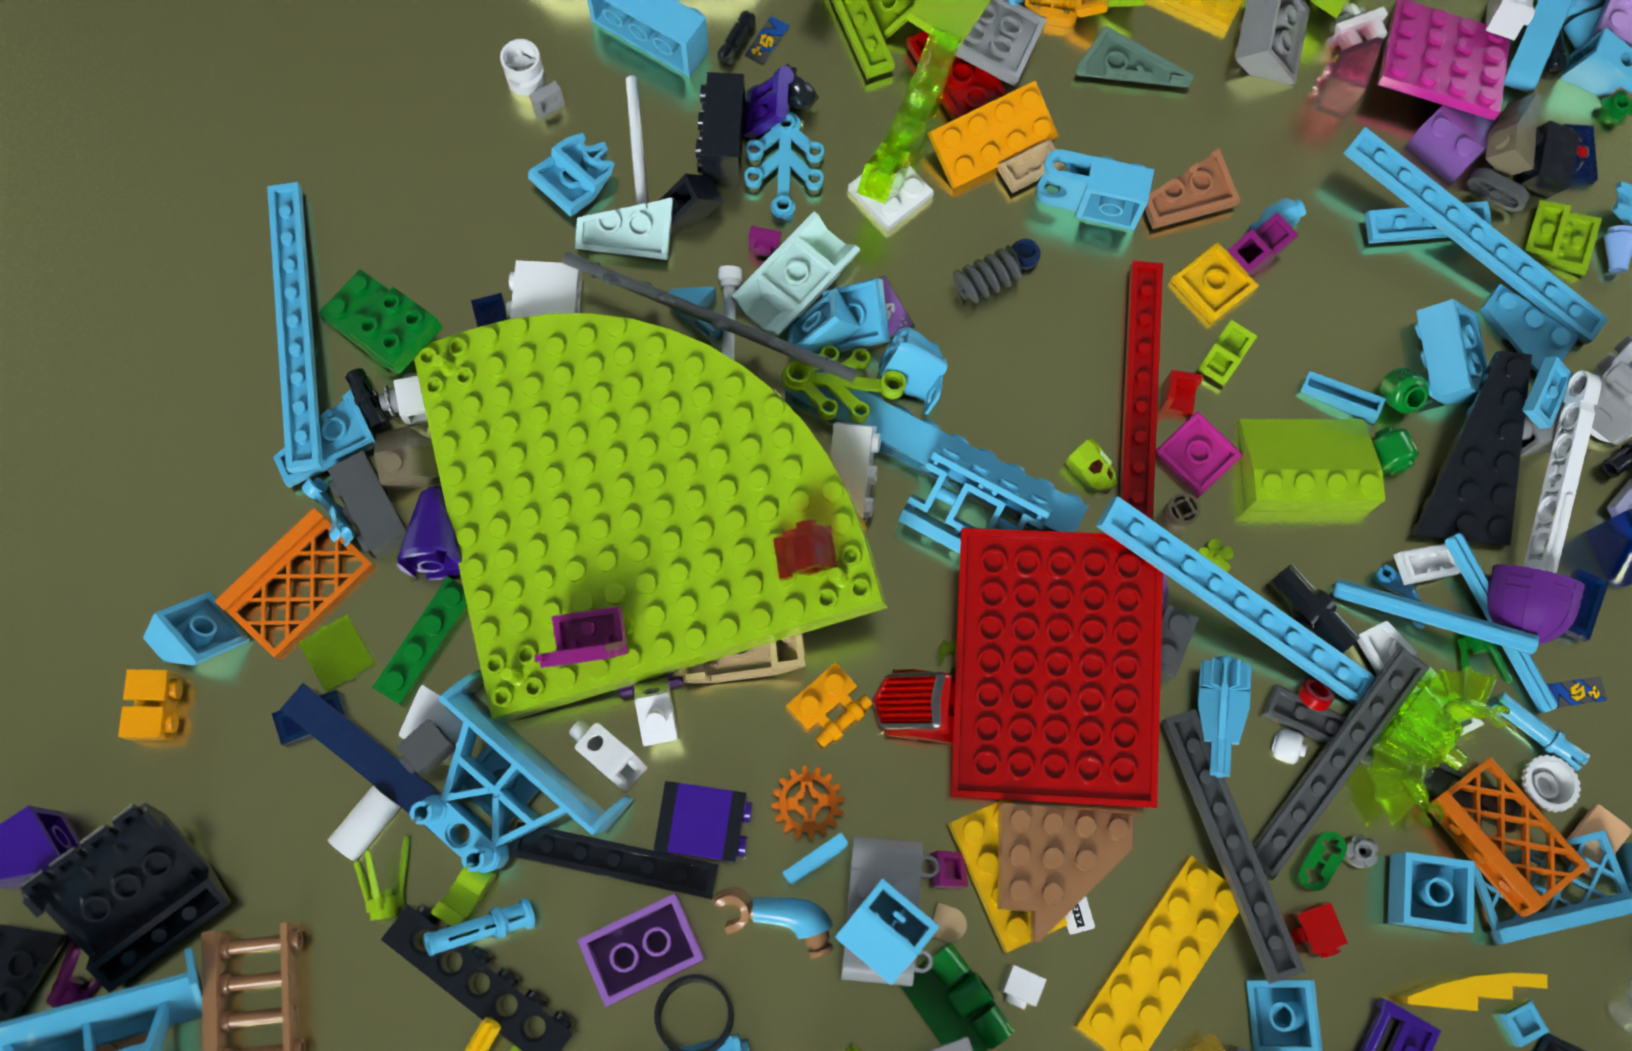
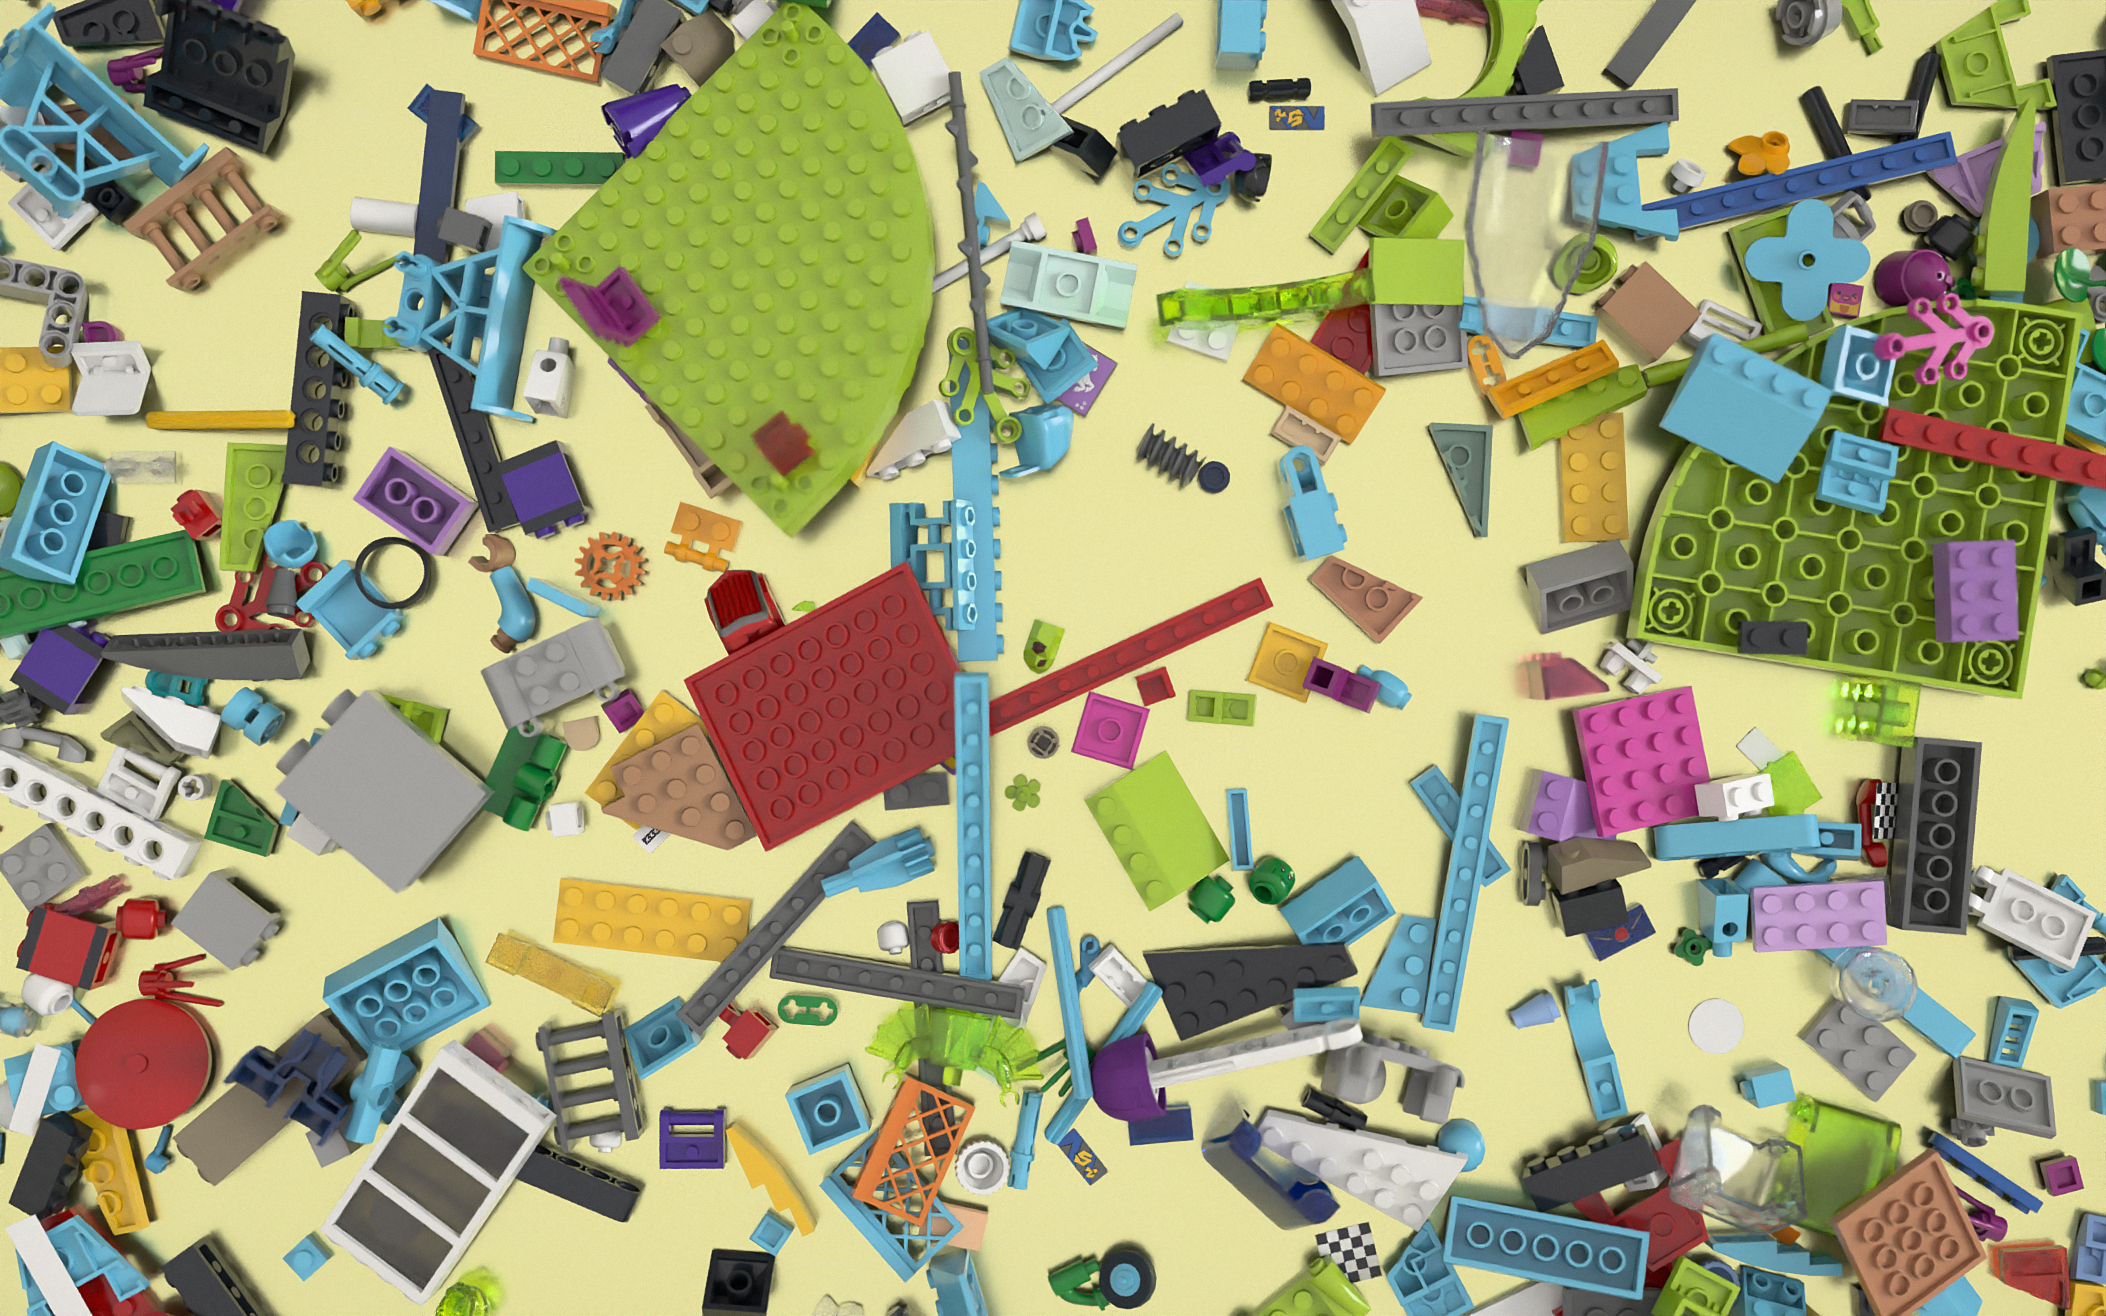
camera: 60 degrees right, 15 degrees up
clear neon green piece [298,615,375,692] -> none
white torso [634,676,679,746] -> none
medium azure slope [835,878,940,985] -> none
light grey plate [1345,834,1379,868] -> none
lime slope [1524,200,1602,276] -> none

